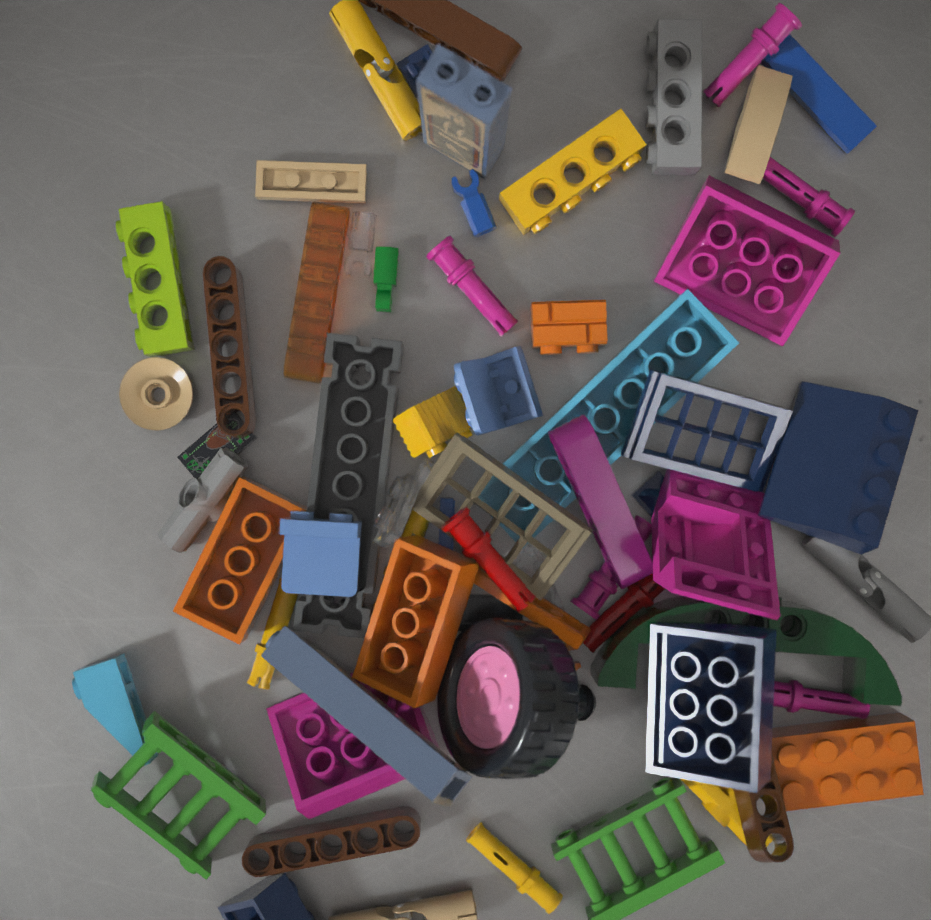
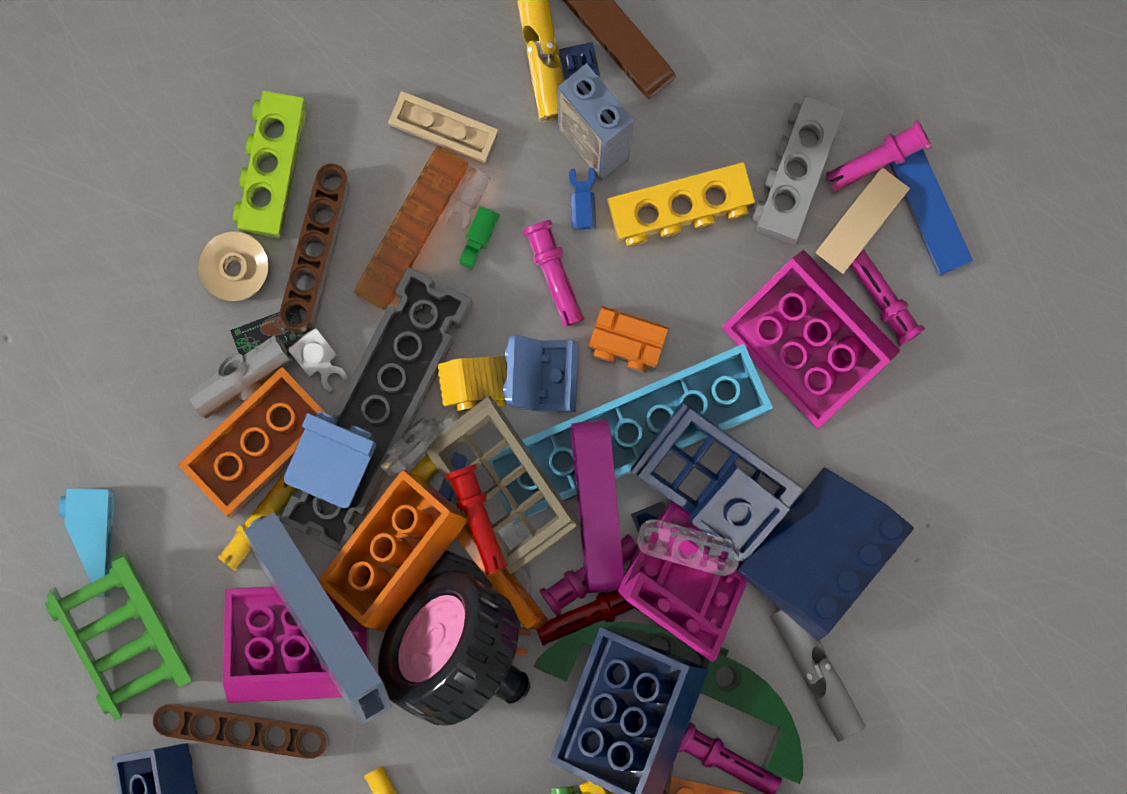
camera: 20 degrees right, 5 degrees down
none -> white plate [287,327,347,392]
none -> clear beam [637,519,740,576]
none -> plate [688,464,790,563]

